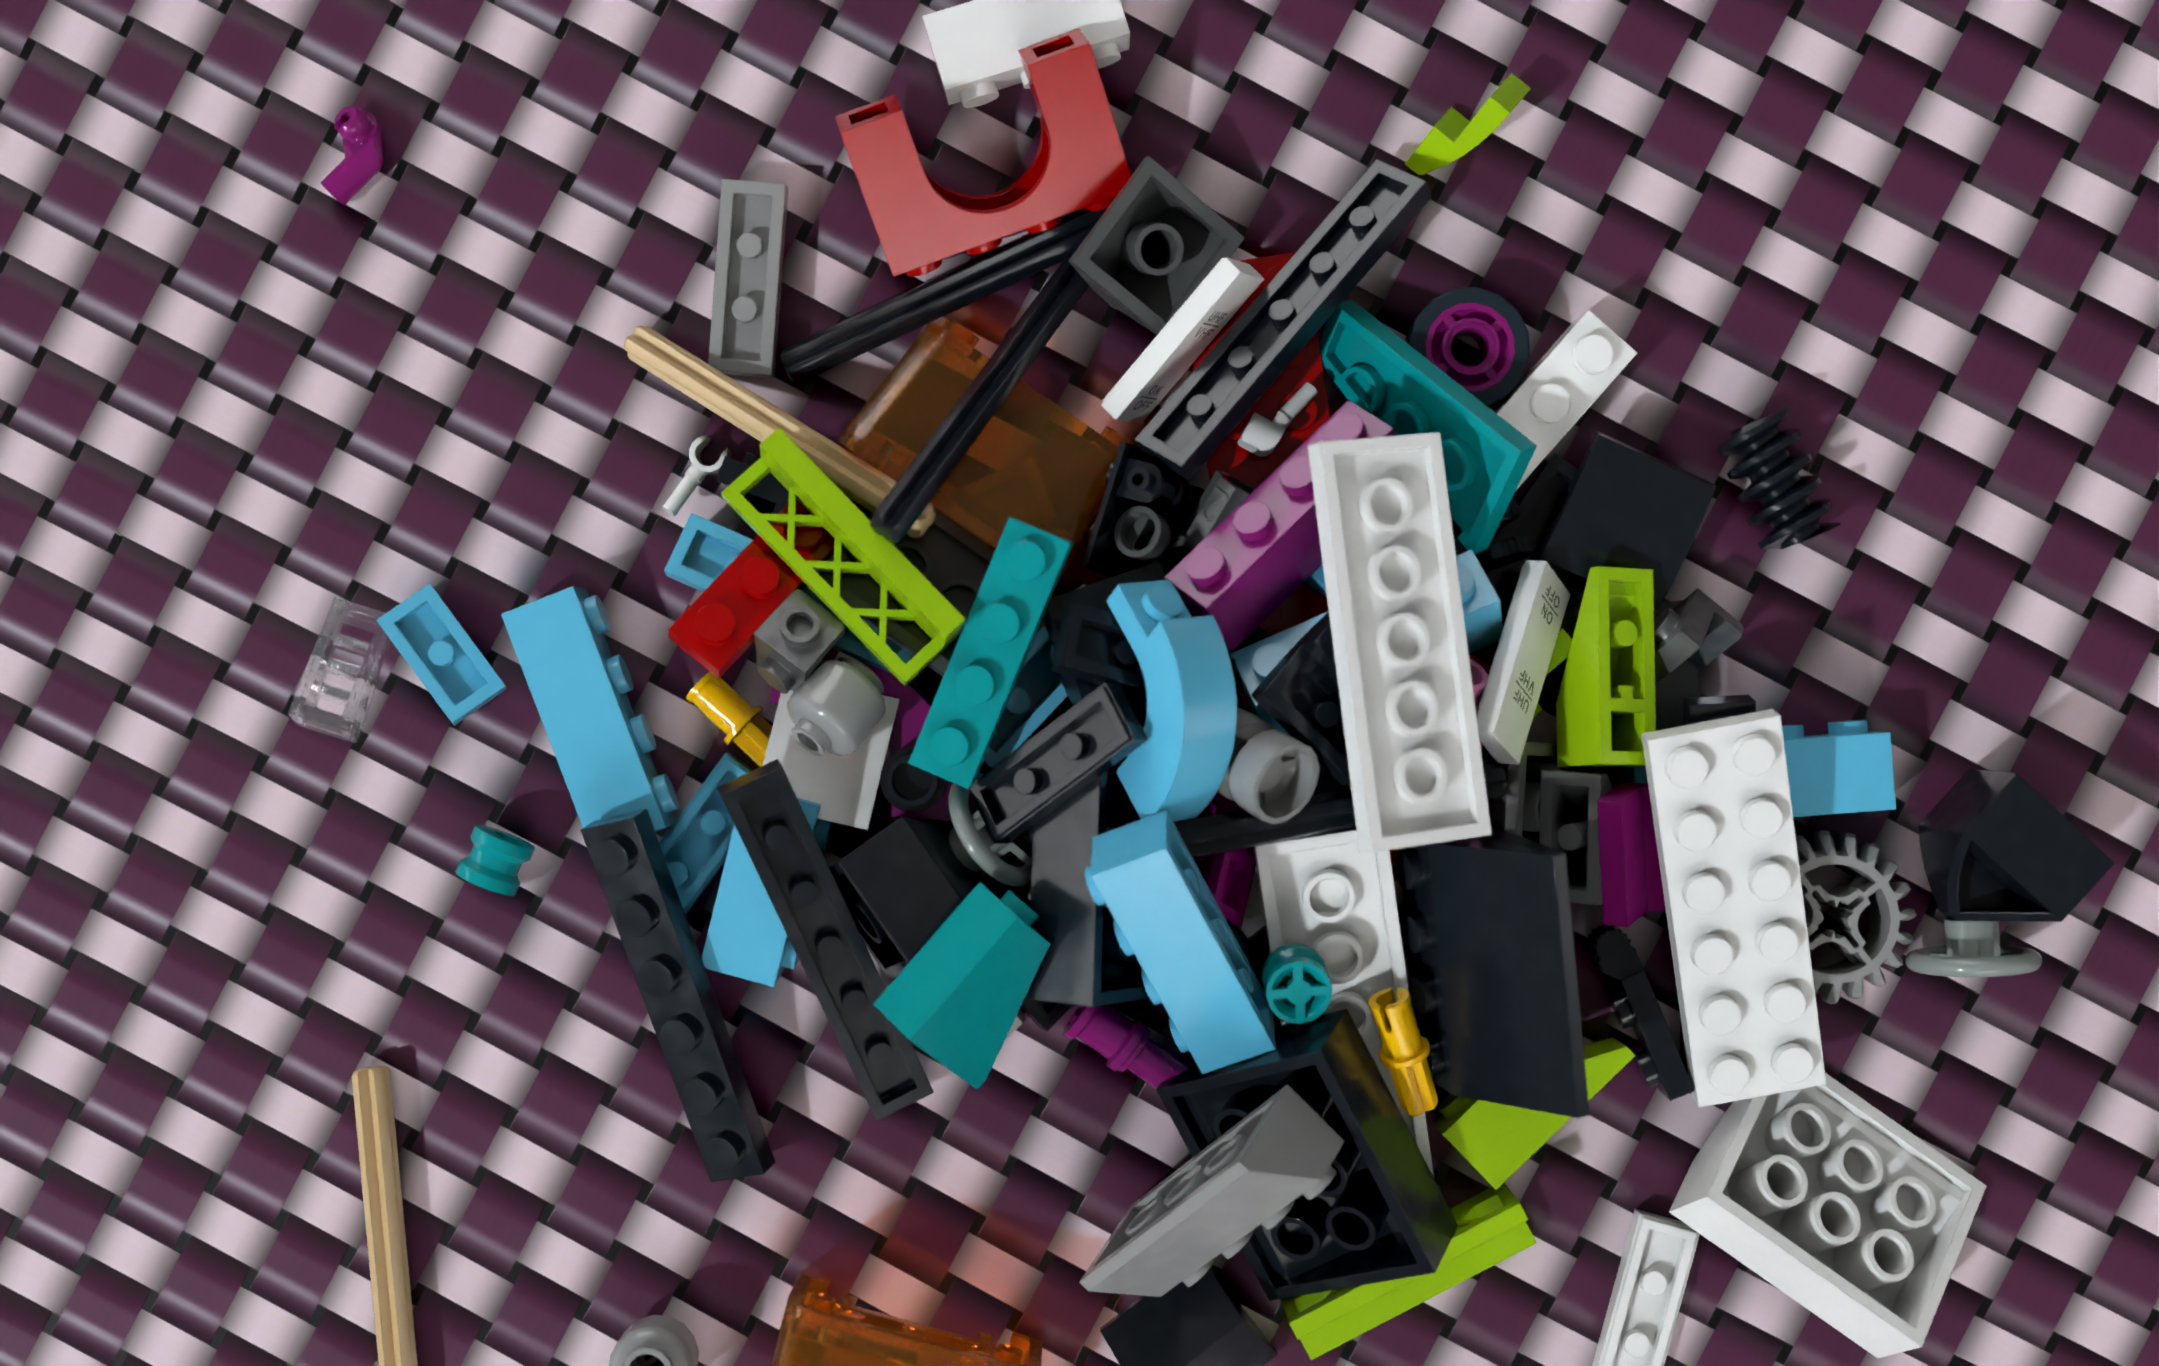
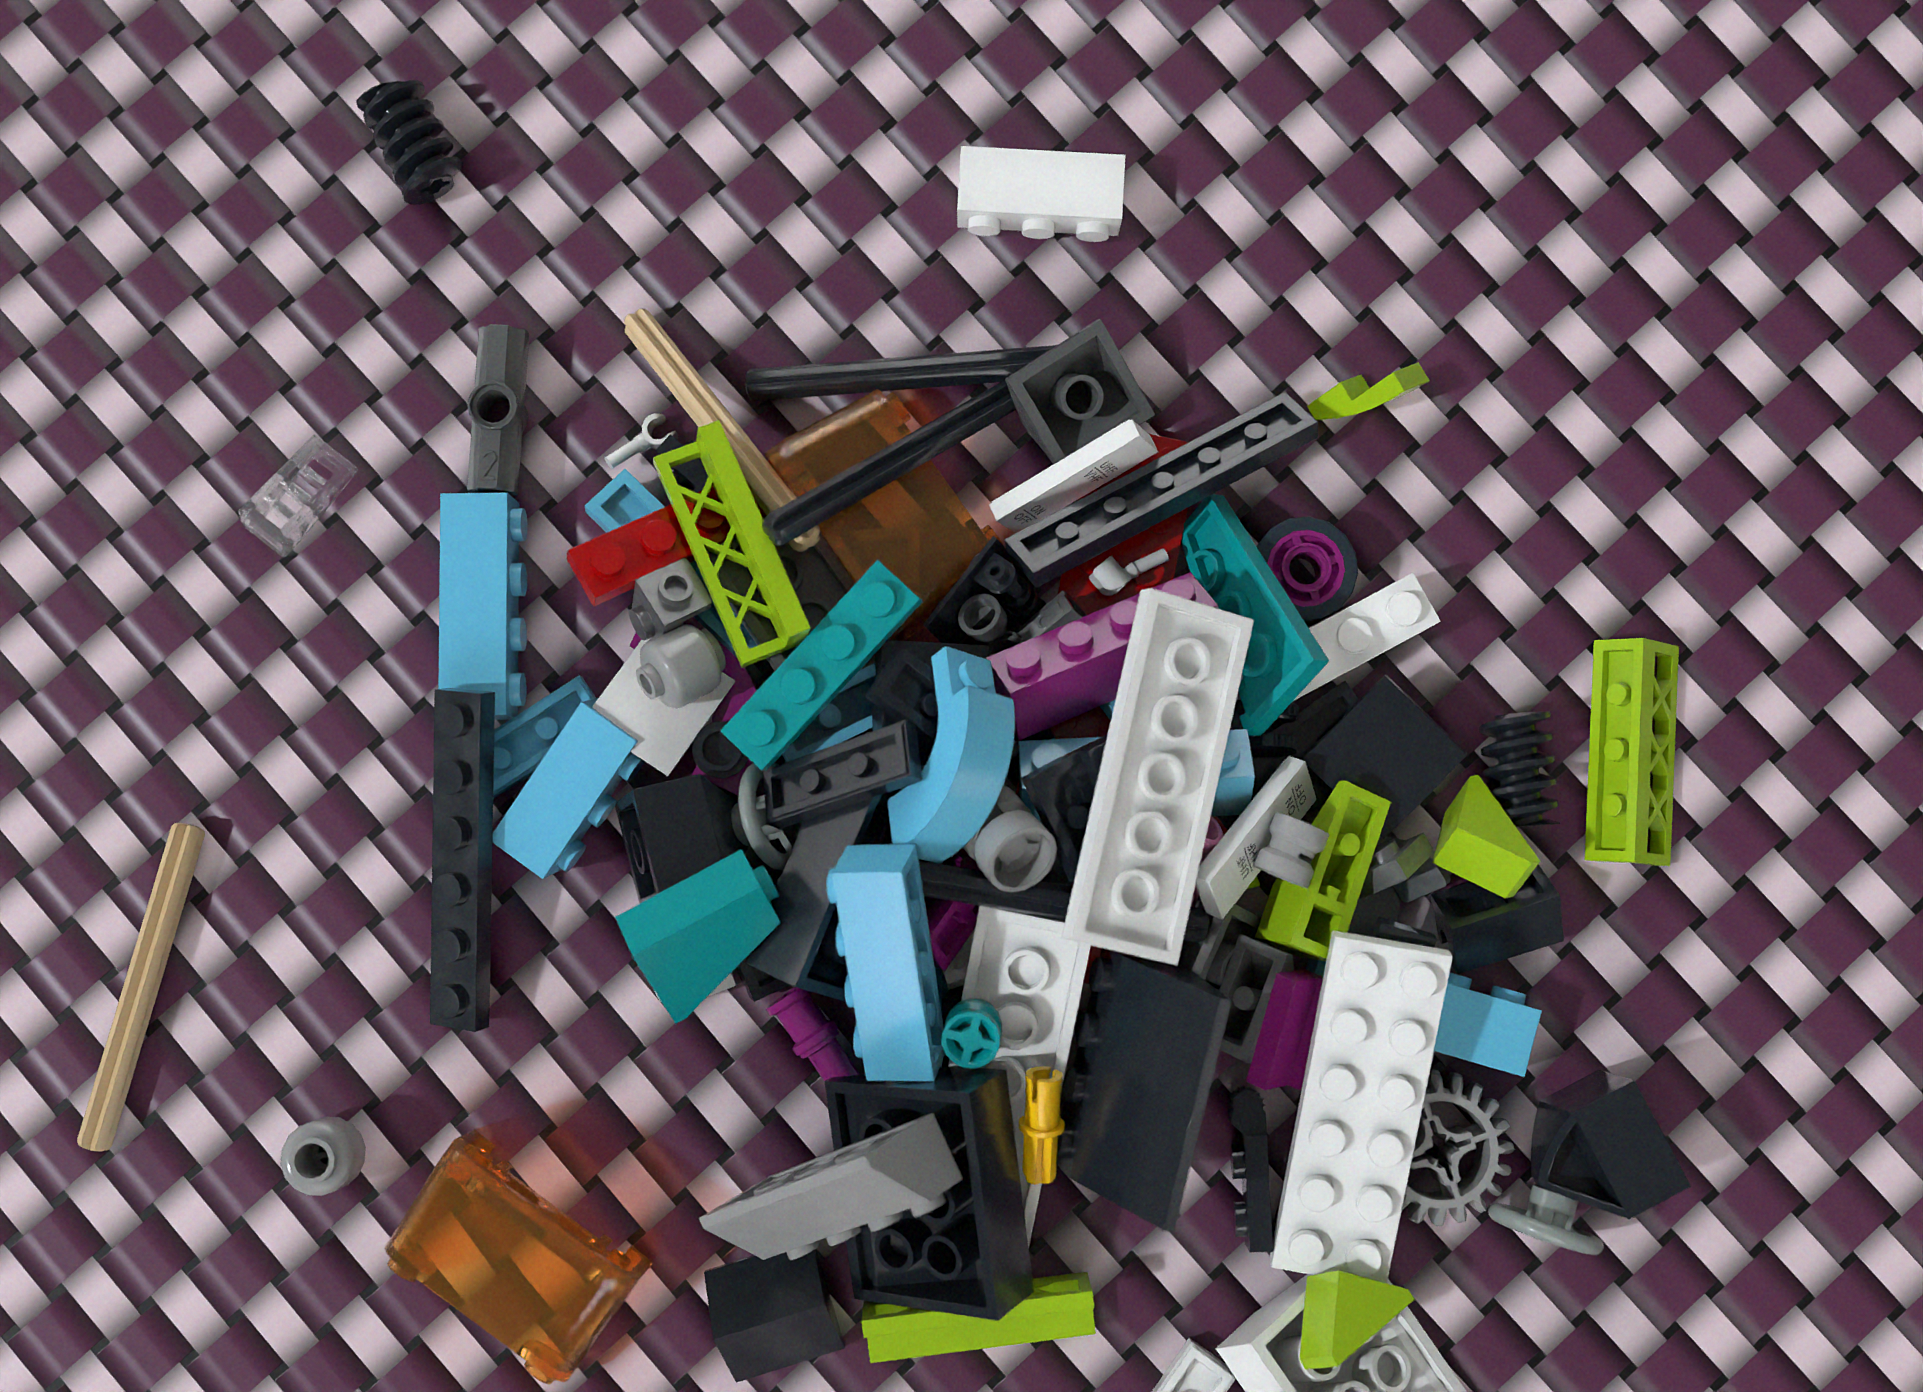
camera: 20 degrees right, 5 degrees down
magenta arm [321,106,384,206] -> none
medium azure plate [376,583,507,726] -> none
teal wheel [455,824,535,896] -> none
yellow axle [686,671,772,767] -> none
light grey plate [708,179,789,378] -> none
black plate [717,759,934,1121] -> none
arch [835,28,1131,277] -> none
lime slope [1433,1037,1636,1190] -> none
none -> black piece [356,80,463,205]
none -> dark grey piece [467,324,529,496]
none -> light grey wheel [1253,812,1329,888]
none -> lime slope [1299,1271,1415,1370]
none -> black hinge [1431,864,1564,974]
none -> lime slope [1432,775,1540,898]
none -> lime fence [1585,638,1679,866]

